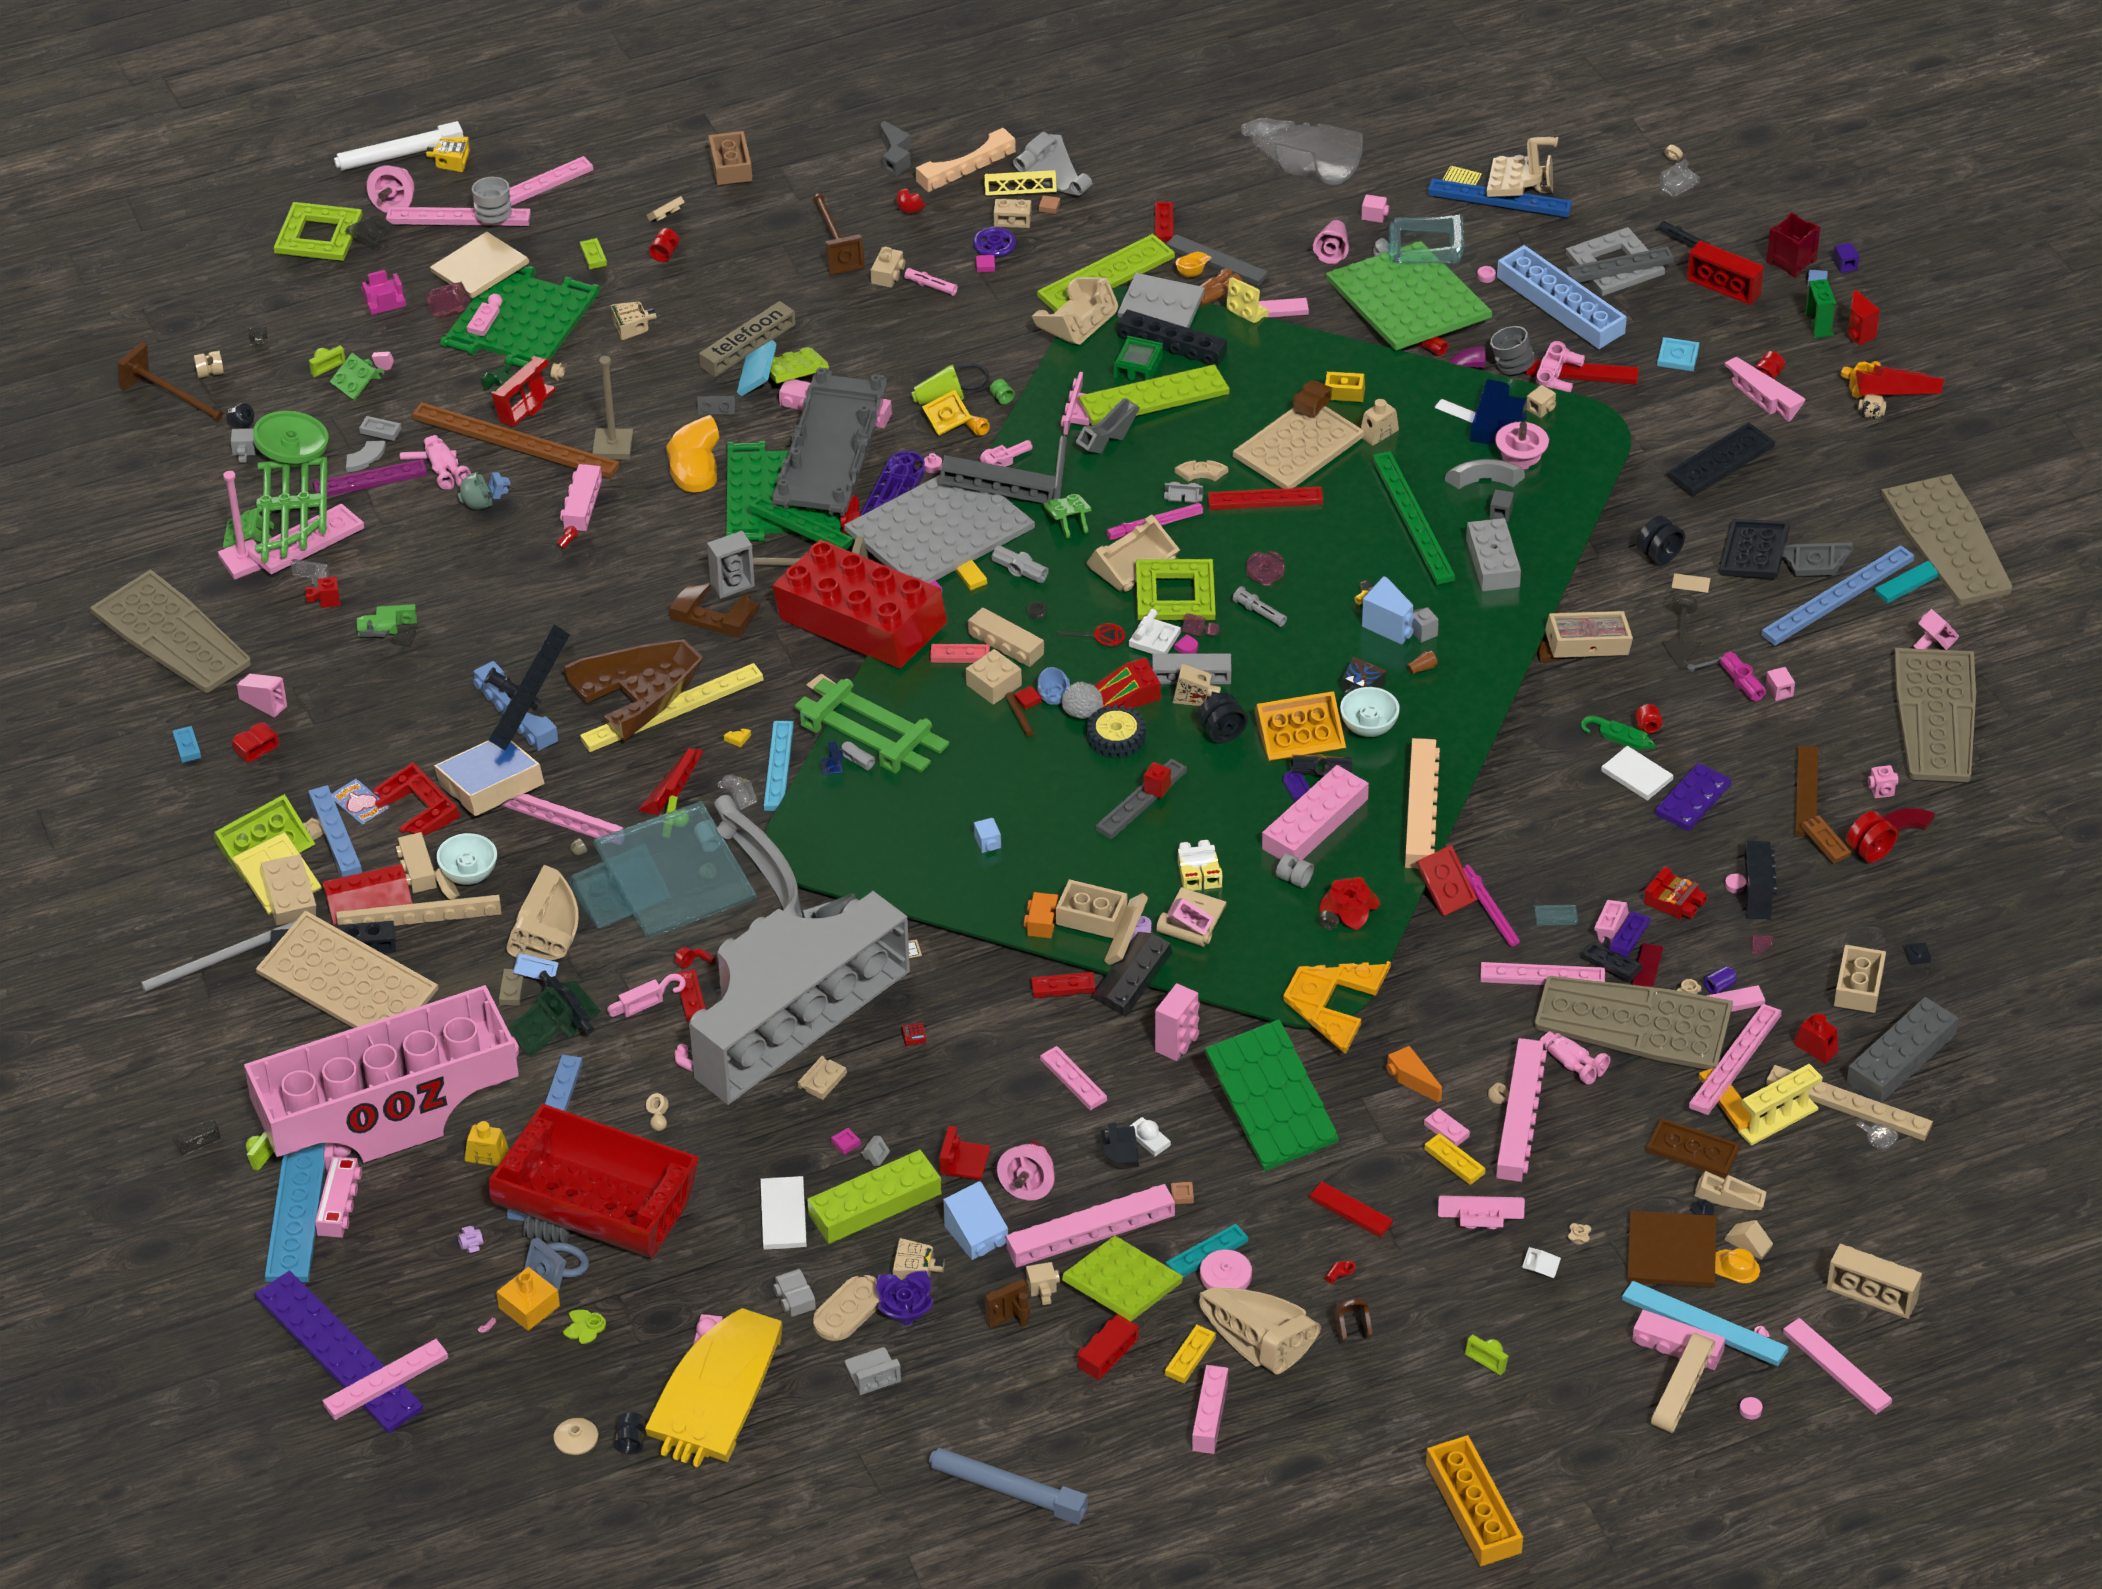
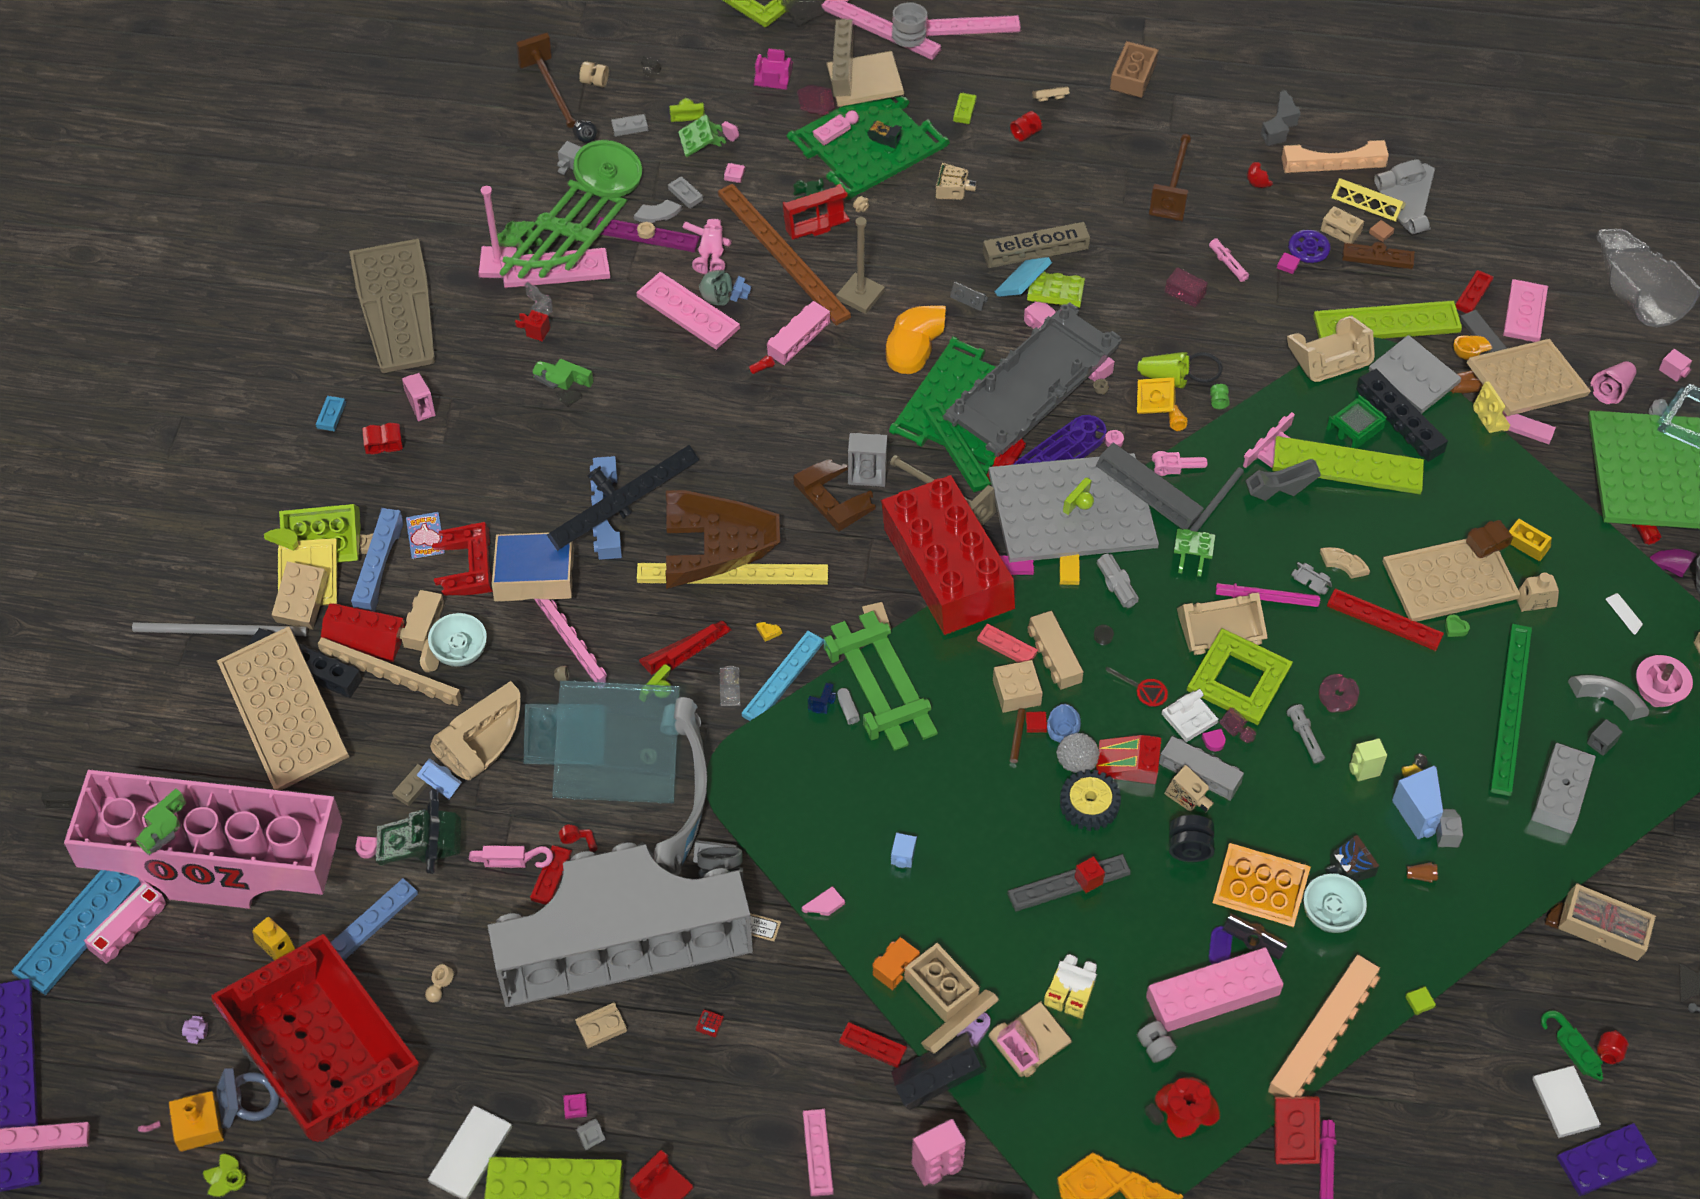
camera: 30 degrees right, 10 degrees up
tan brick [871,247,905,288] -> none
clear blue brick [1470,379,1527,444] -> none
none -> bright green plate [135,788,186,856]
none -> lime tile [264,528,298,551]
none -> light grey plate [611,114,648,136]
none -> tan tile [637,222,655,239]
none -> bright pink plate [637,272,740,350]
none -> bright pink plate [724,163,745,183]
none -> bright pink tile [802,886,845,916]
none -> dark tan brick [832,19,854,97]
none -> black leg [867,121,902,149]
none -> lime tile [1063,477,1094,515]
none -> dark tan hinge [1093,379,1108,395]
none -> clear pink brick [1165,267,1208,307]
none -> reddish brown hinge [1342,242,1415,269]
none -> yellowish green brick [1349,739,1387,781]
none -> lime tile [1406,987,1436,1015]
none -> bright green tile [1445,614,1470,637]
none -> tan plate [1466,339,1591,416]
none -> bright pink tile [1503,279,1548,342]

